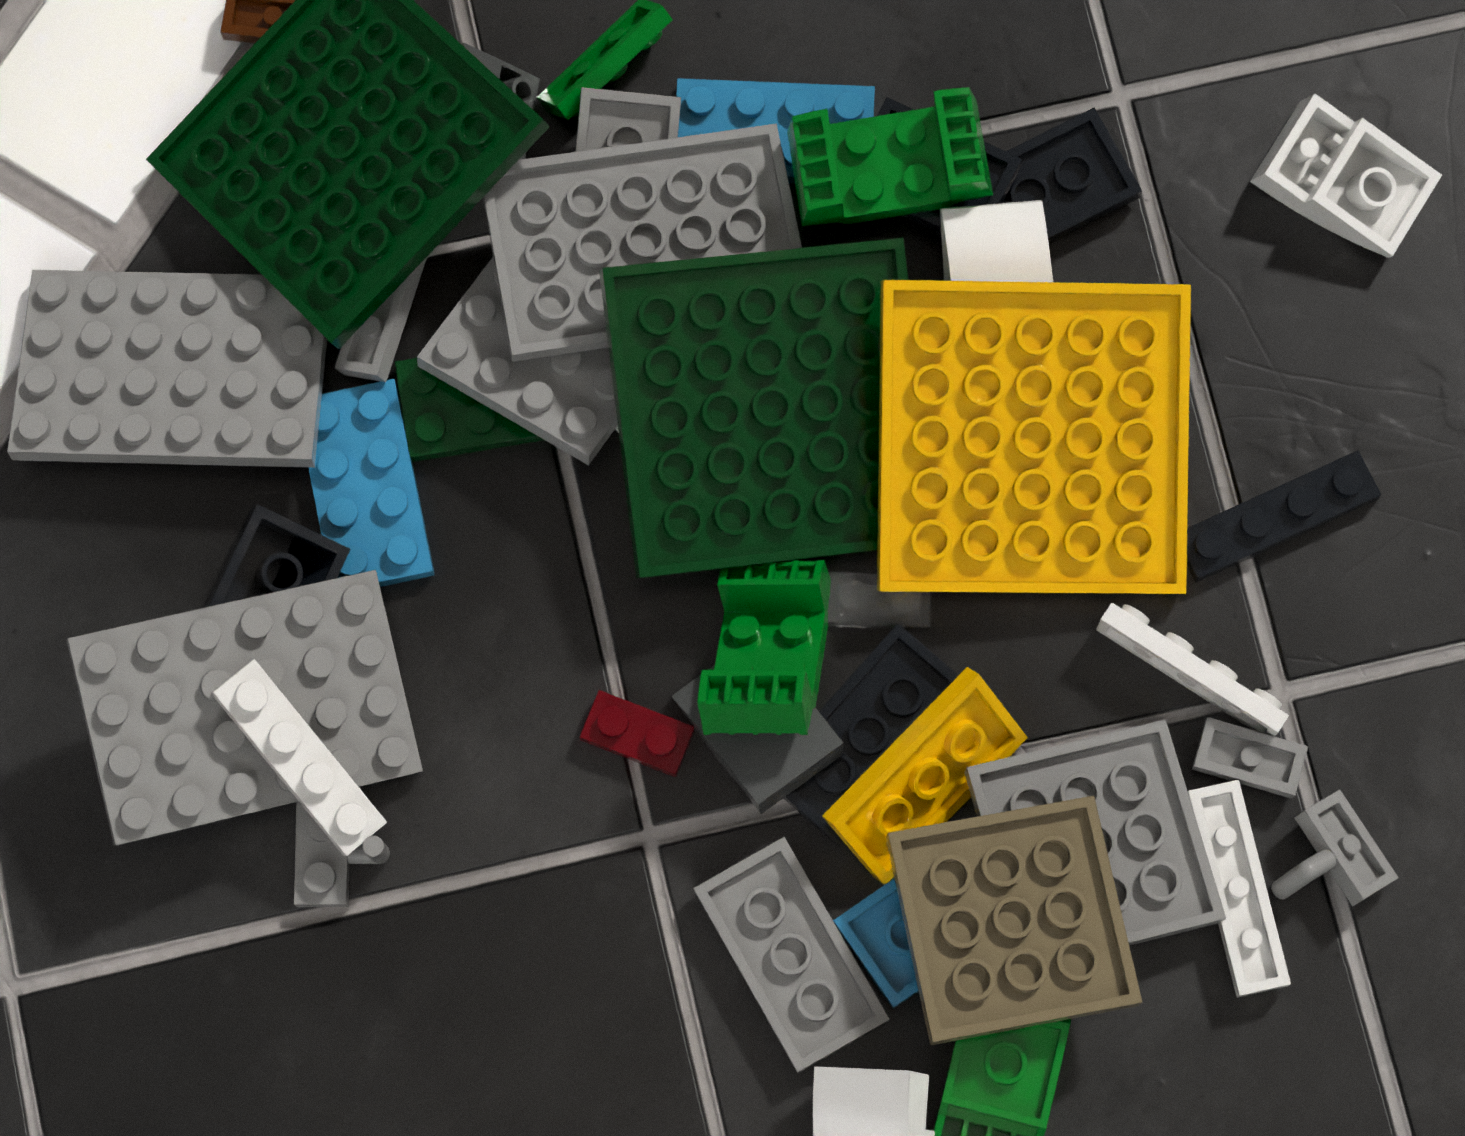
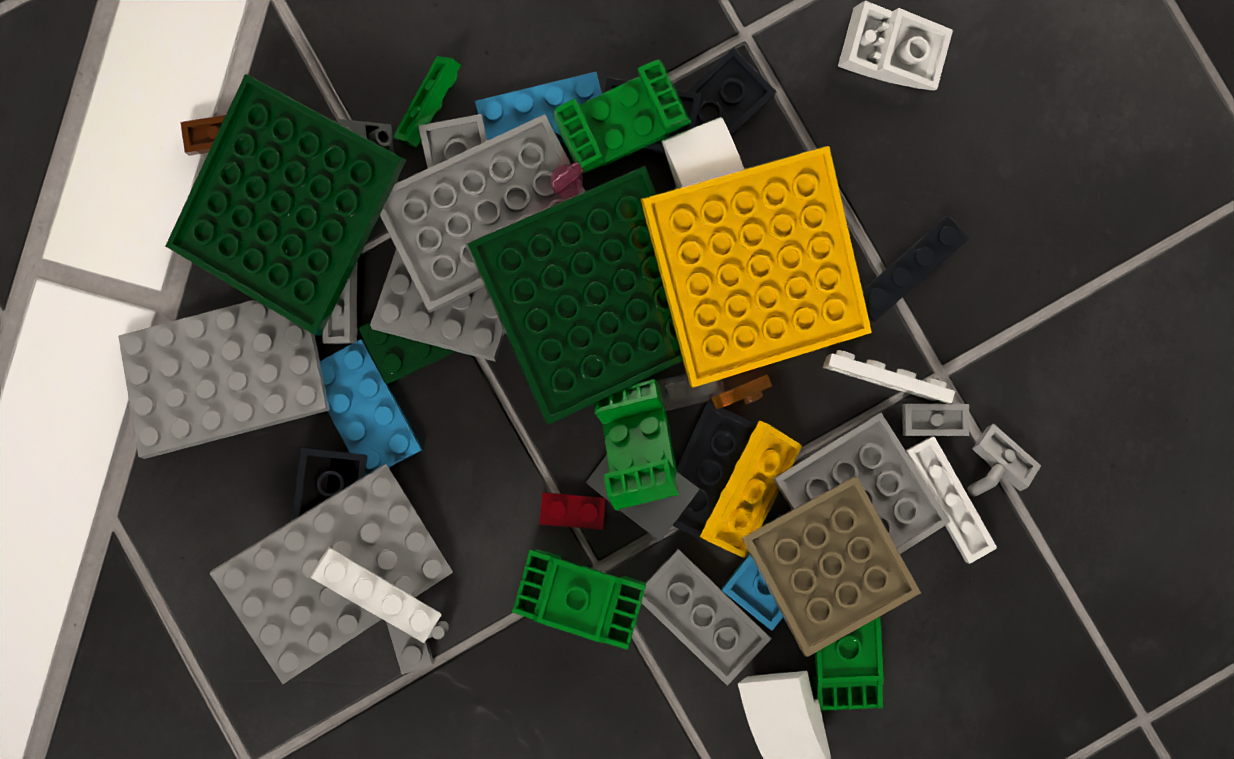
camera: 25 degrees left, 10 degrees up
none -> green plate [512,550,646,650]
none -> clear pink plate [550,162,584,198]
none -> clear orange plate [712,375,772,410]

